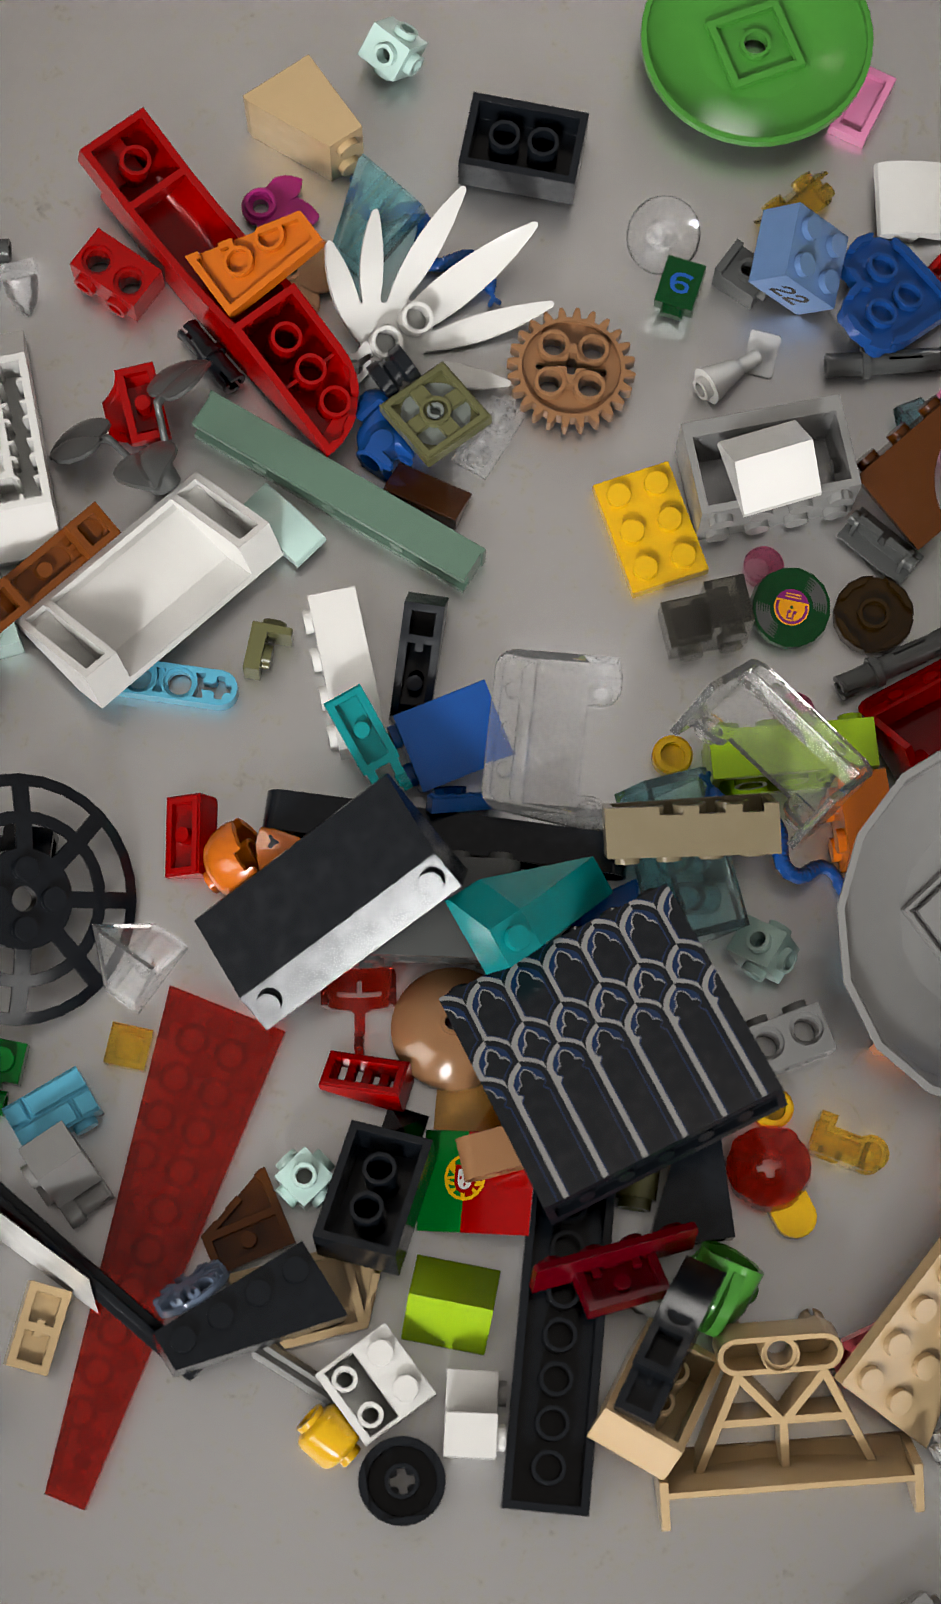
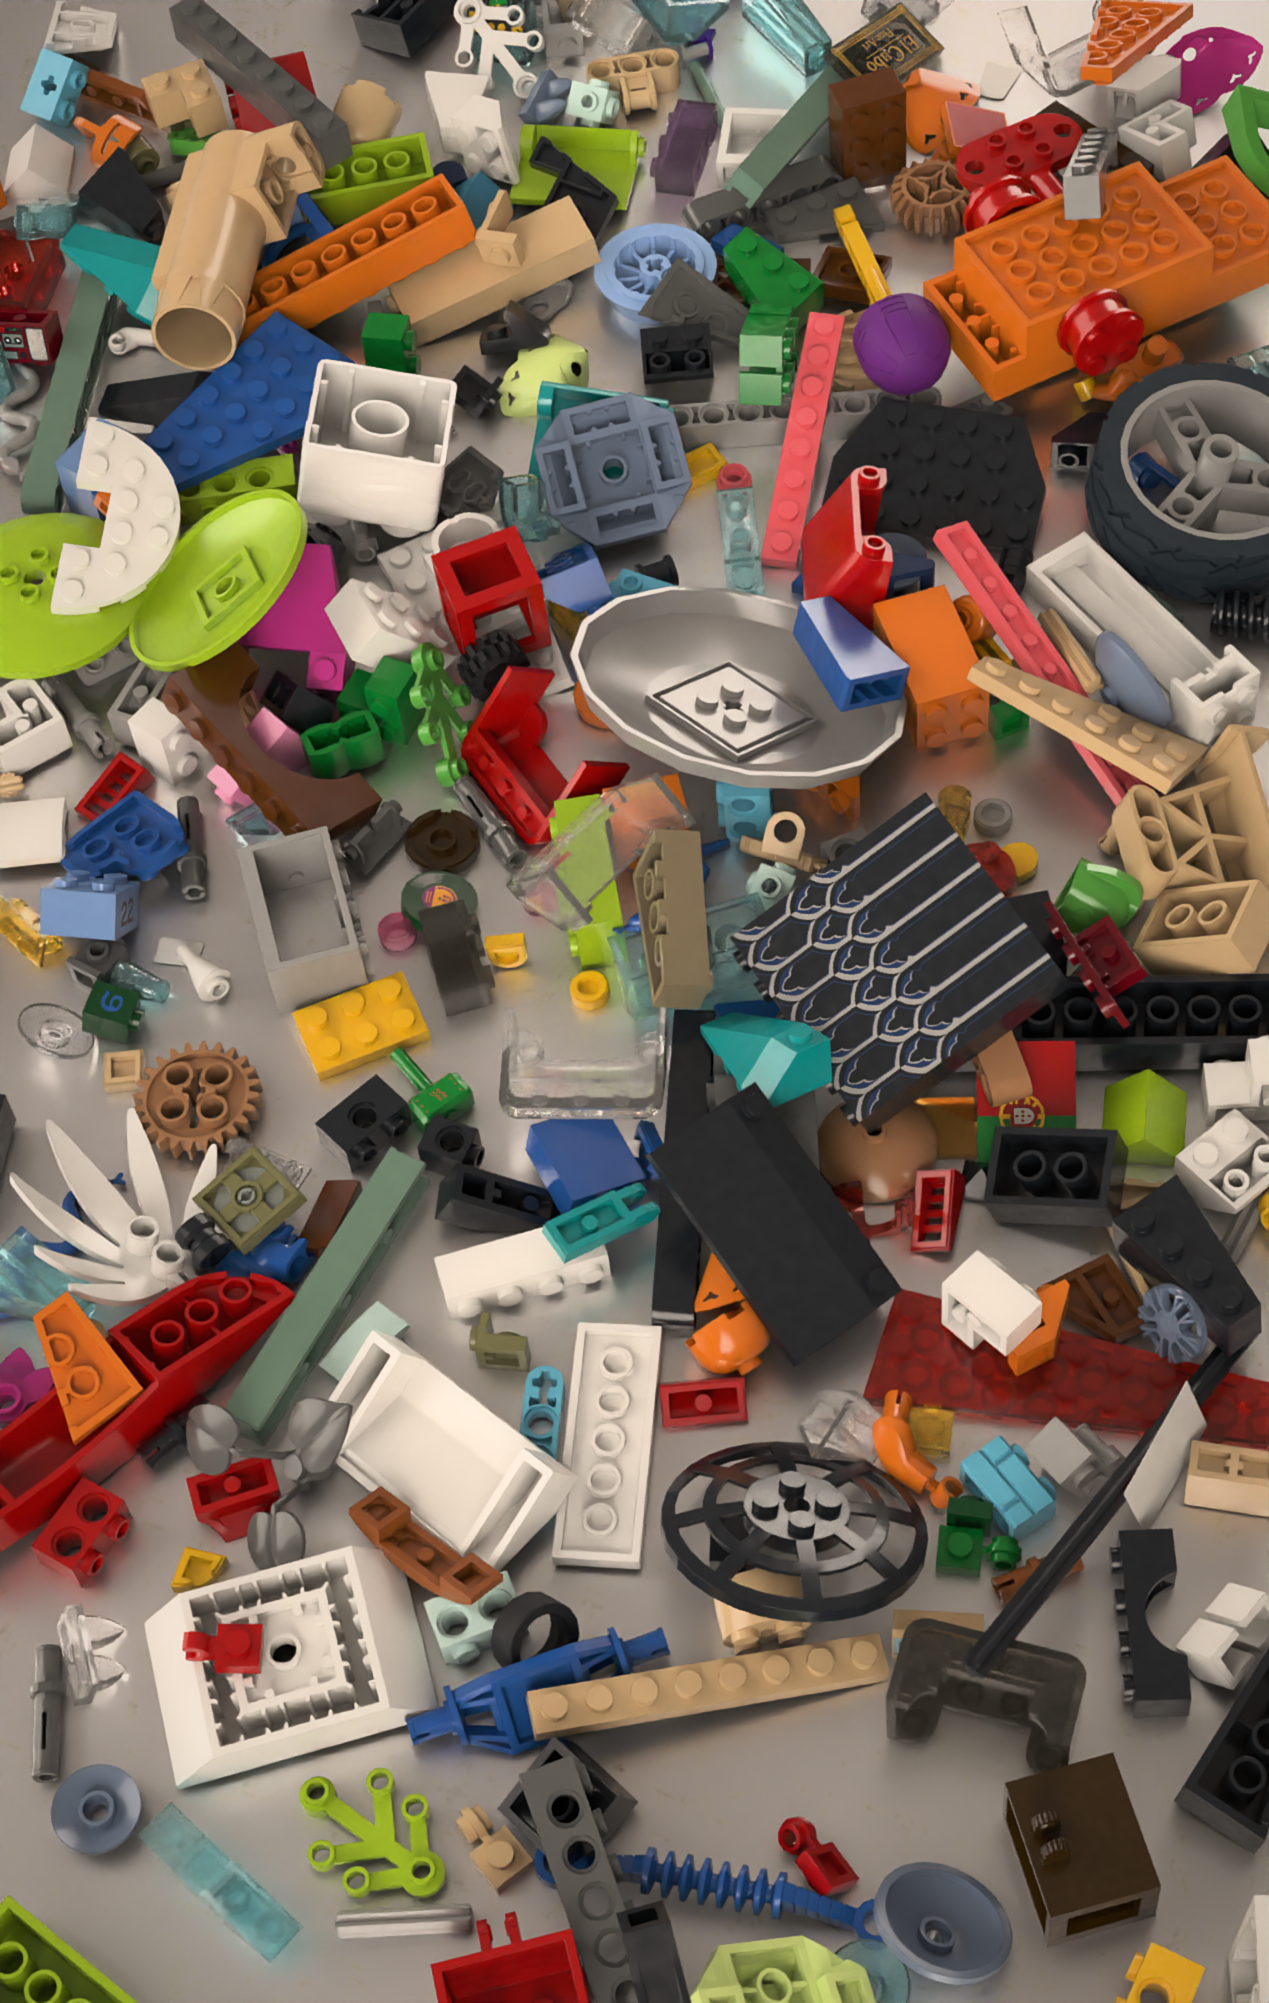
camera: 85 degrees left, 20 degrees down
light aqua brick [274,1146,335,1211] -> none
black slope [613,1255,727,1428] -> none
white slope [717,420,822,518] -> none
none -> tan tile [103,1049,146,1094]
none -> clear light blue cone [110,961,171,1004]
none -> yellow tile [171,1546,229,1593]
none -> black brick [315,1074,413,1173]
none -> green piece [390,1047,475,1134]
none -> black brick [417,1115,485,1176]
none -> yellow tile [485,932,527,968]
none -> white plate [552,1322,663,1569]
none -> tan piece [740,811,828,874]
none -> orange arm [872,1390,964,1509]
none -> white brick [941,1250,1042,1357]
none -> dark green plate [946,1495,993,1537]
none -> light grey tile [974,798,1012,837]
none -> orange slope [1008,1279,1070,1376]

